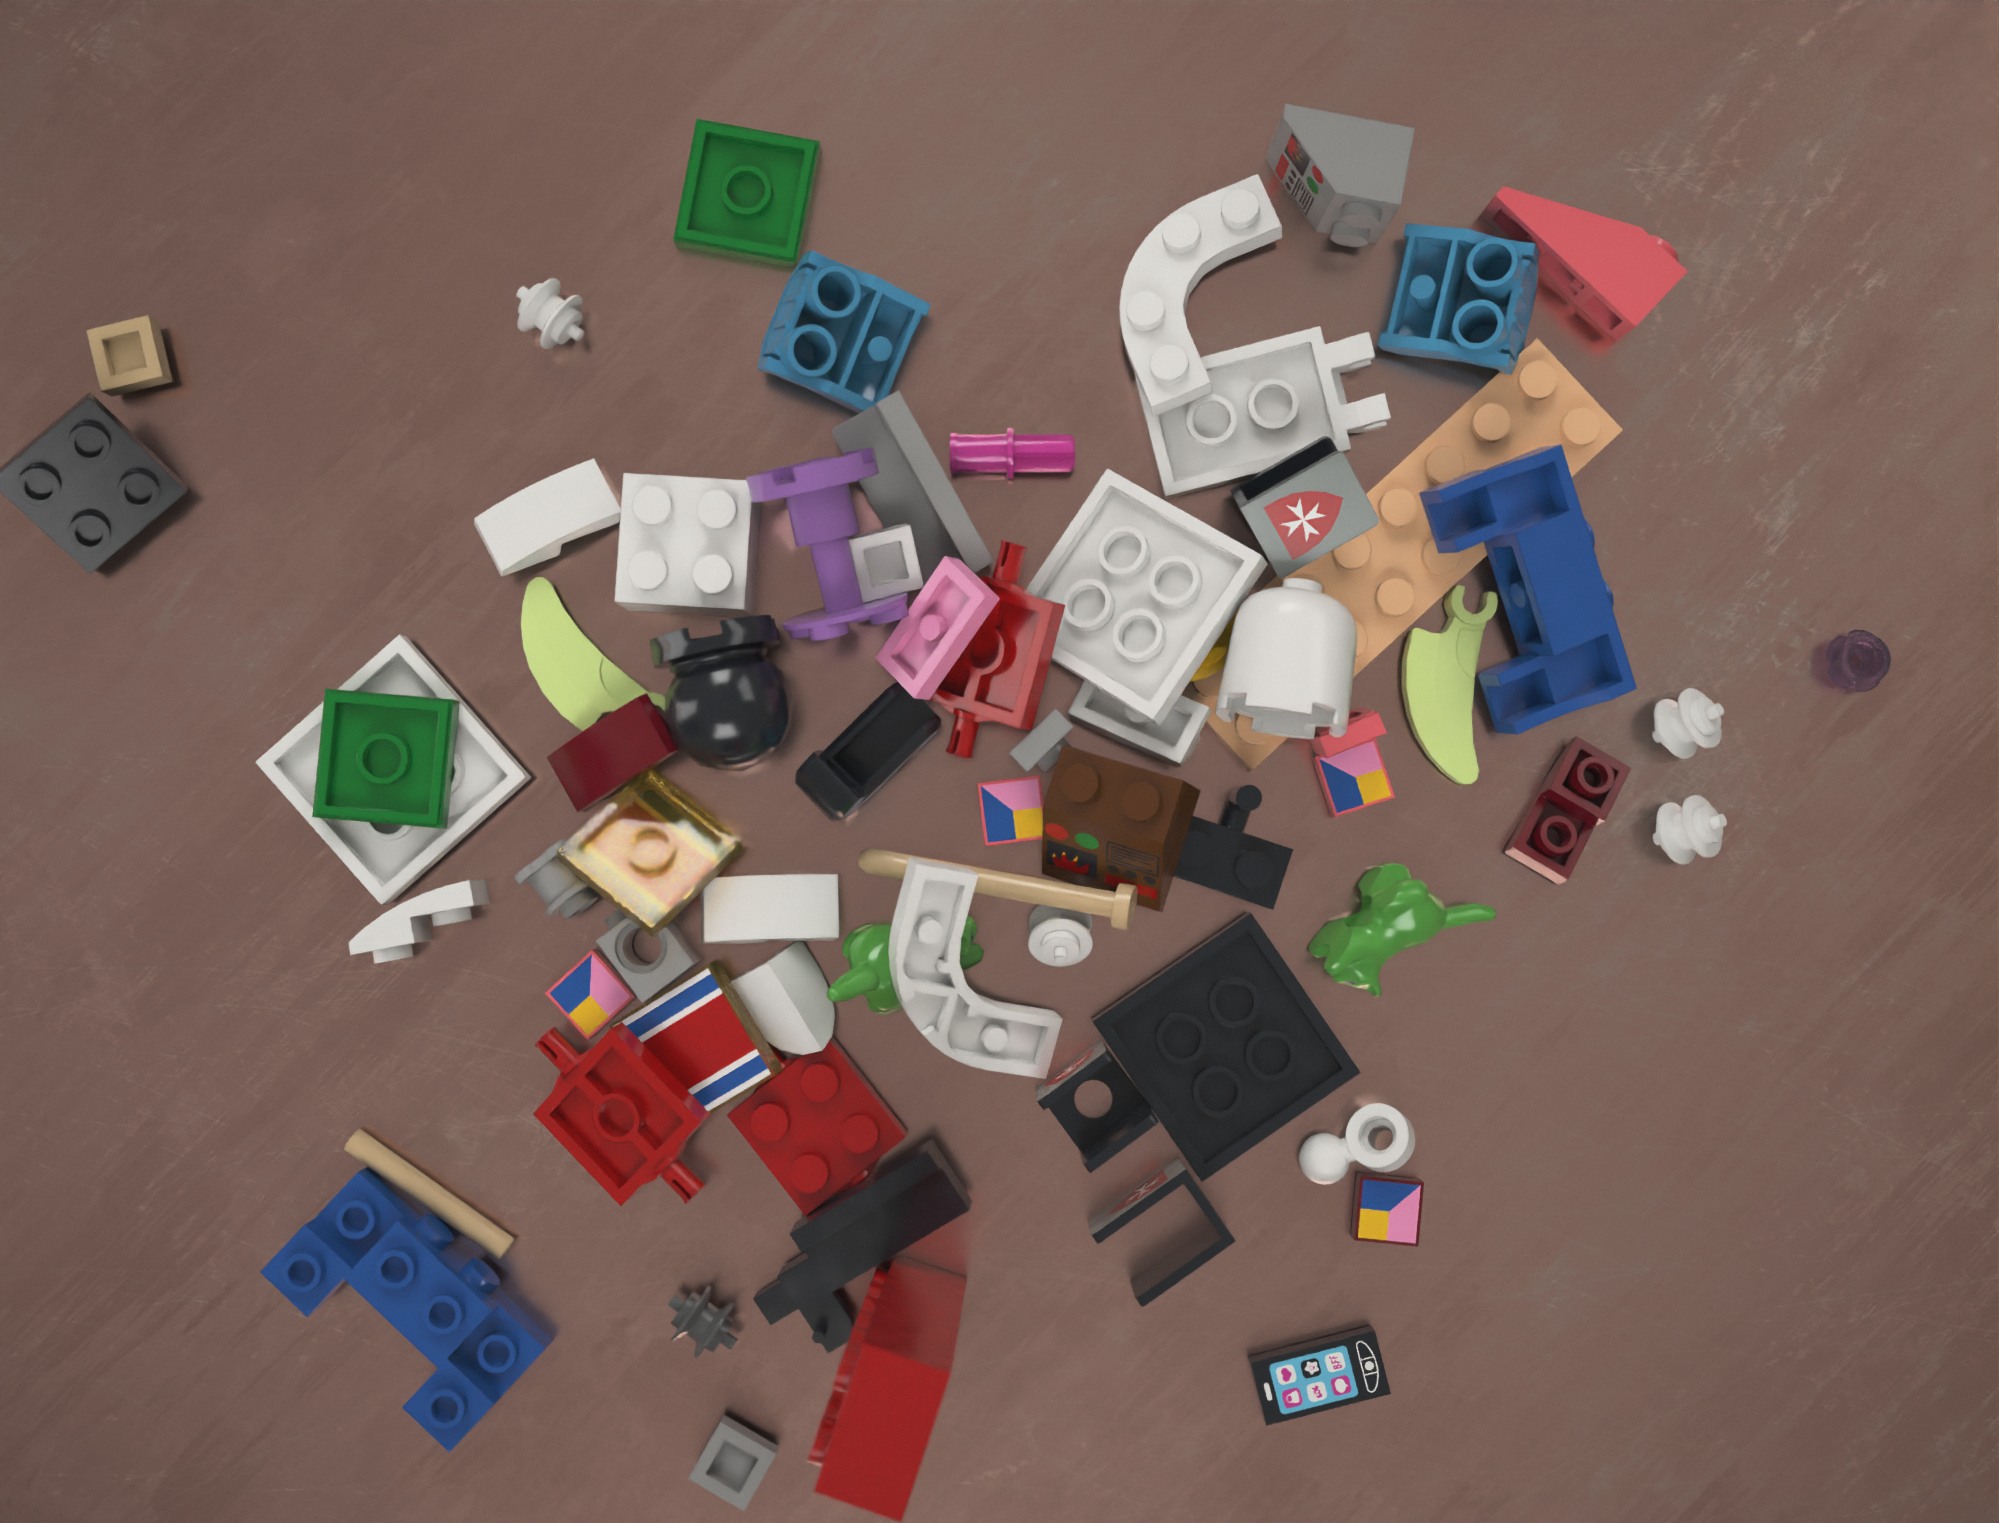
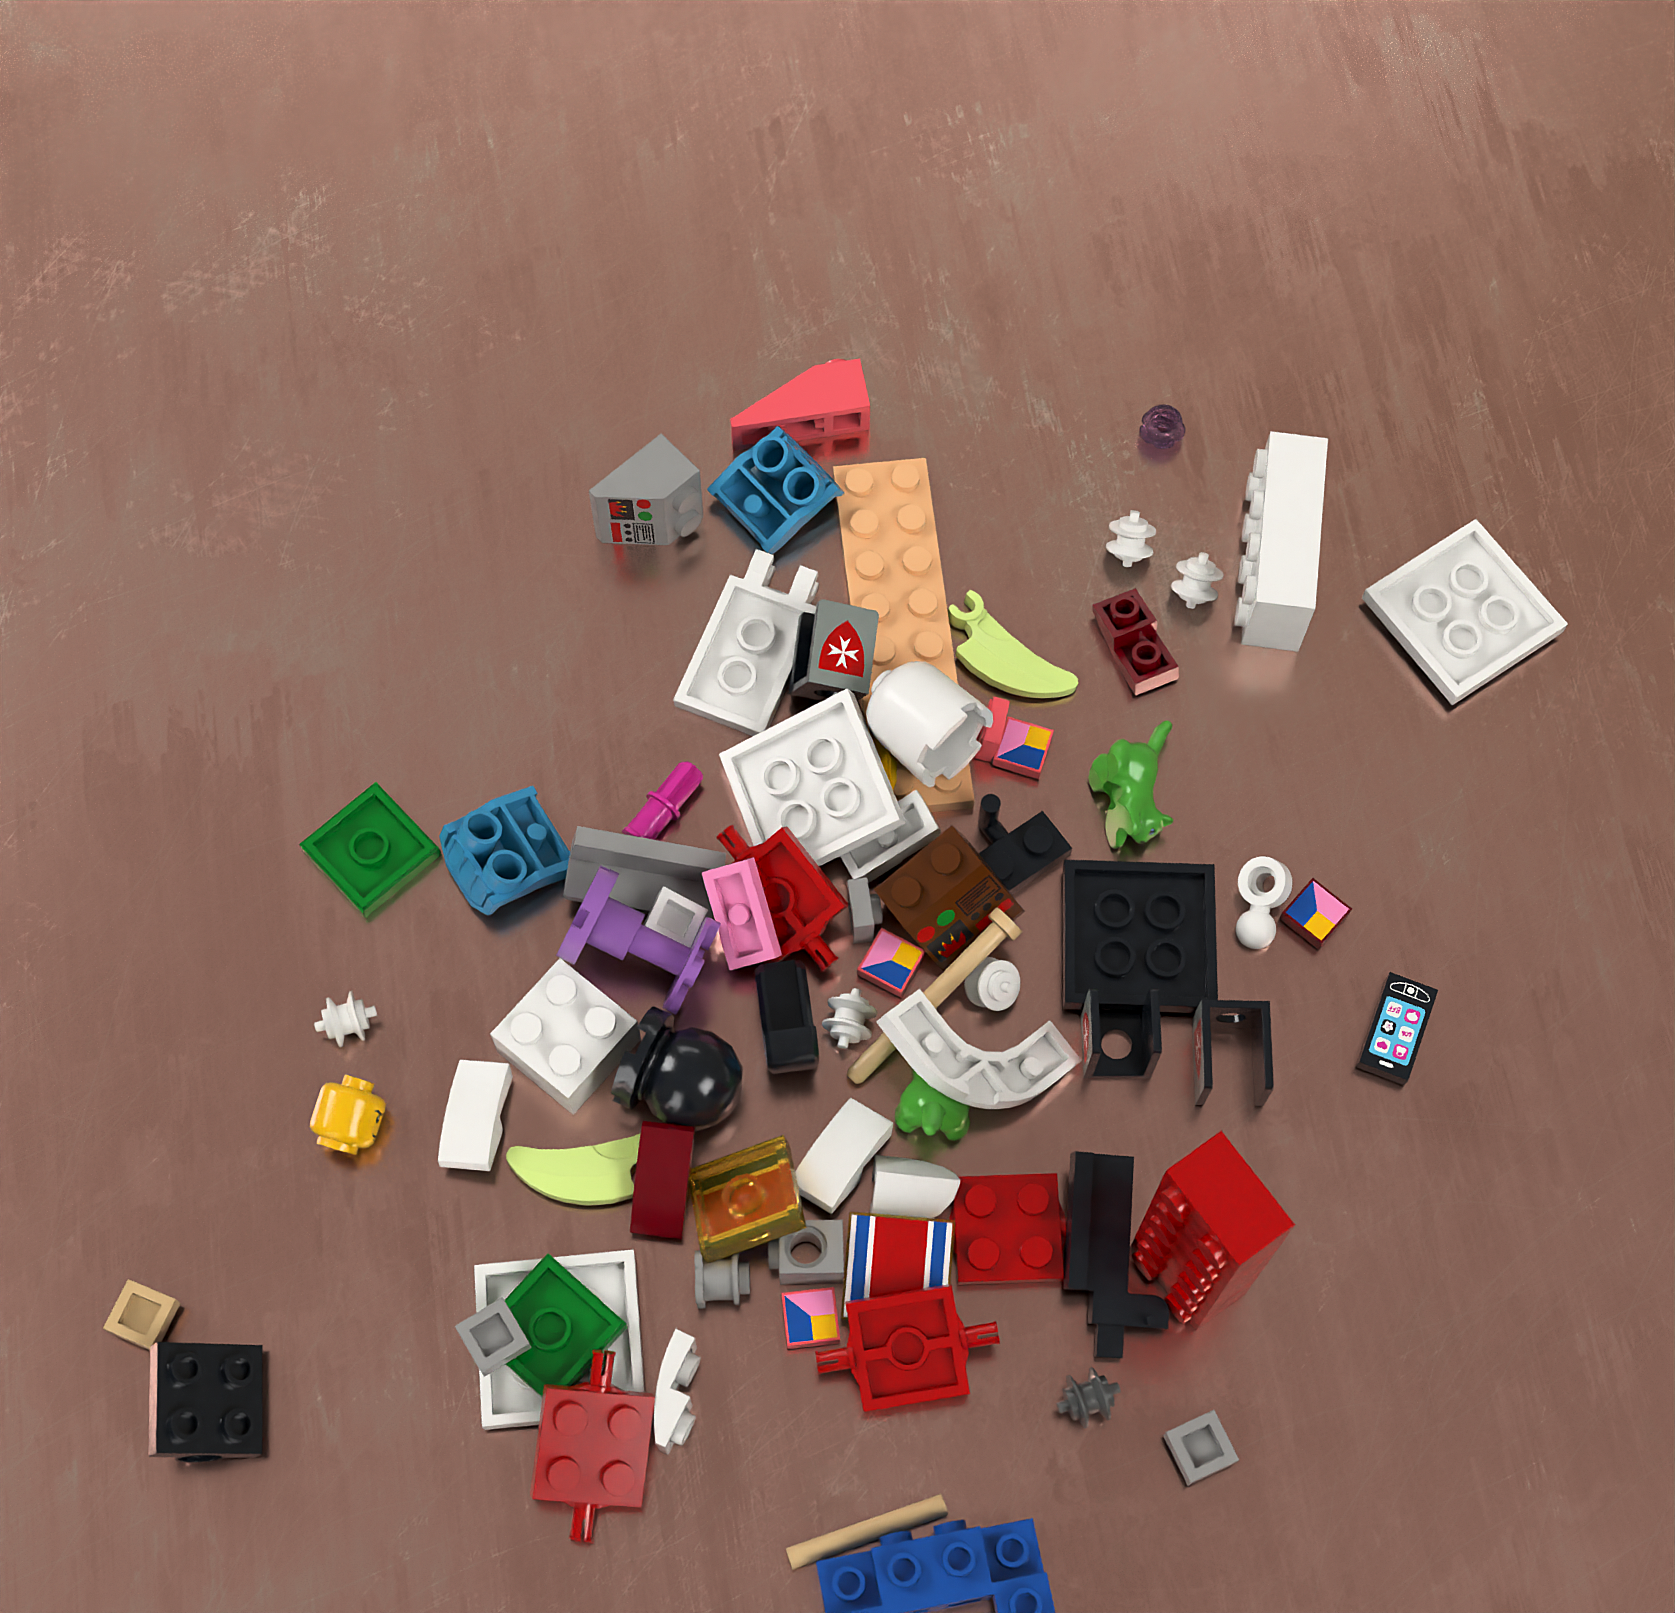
camera: 55 degrees left, 20 degrees down
white plate [1119,174,1282,417] -> none
blue bracket [1419,444,1637,735] -> none
none -> yellow head [310,1075,385,1155]
none -> light grey plate [455,1297,532,1377]
none -> red plate [530,1349,655,1542]
none -> white wheel [822,988,877,1049]
none -> white brick [1235,431,1328,652]
none -> white plate [1362,519,1568,705]

